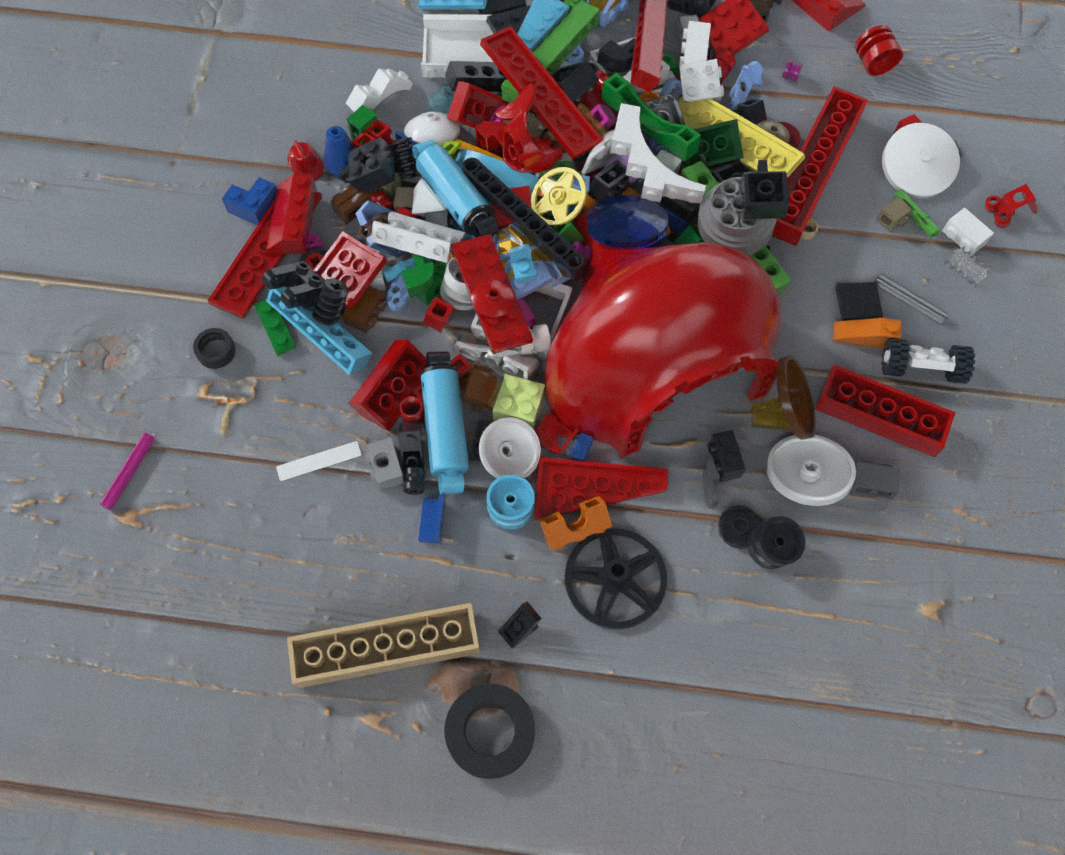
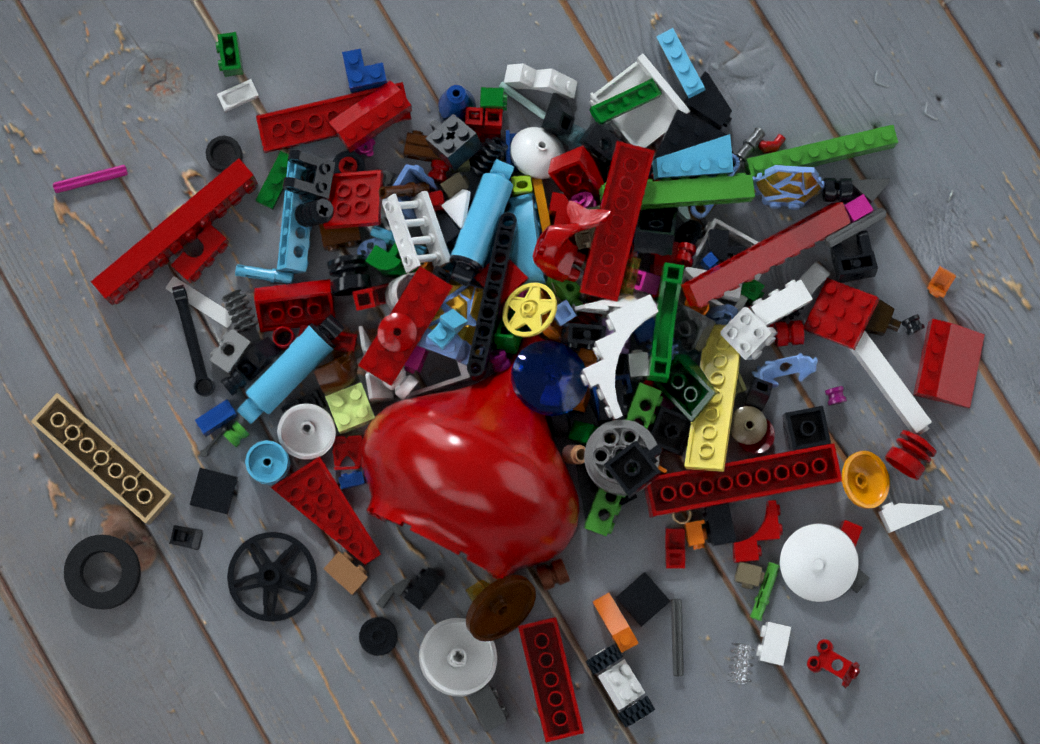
camera: 50 degrees right, 15 degrees up
red piece [287,140,323,181] -> none
orange arch [538,496,612,550] -> none
black wheel [747,516,805,570] -> none
none -> red brick [90,158,258,305]
none -> red arch [171,224,229,283]
none -> black piece [172,284,215,397]
none -> black tile [190,468,238,515]
none -> dark grey hinge [200,424,229,457]
none -> green brick [215,32,244,77]
none -> white tile [217,79,259,112]
none -> dark grey piece [222,289,258,333]
none -> bright green wheel [223,421,250,447]
none -> medium azure pin [235,264,294,284]
none -> medium nougat brick [323,552,369,596]
none -> black wheel [327,254,372,296]
none -> light aqua bar [498,81,546,120]
none -> copper wheel [536,558,570,591]
none -> black slope [541,93,575,136]
none -> green plate [589,78,662,125]
none -> red slope [665,528,685,569]
none -> orange brick [684,520,707,550]
none -> blue piece [700,252,719,270]
none -> black brick [702,503,736,547]
none -> red arch [732,500,783,563]
none -> black brick [782,406,831,451]
none -> light orange dish [842,451,890,509]
none -> white brick [849,331,932,435]
none -> white slope [878,502,944,533]

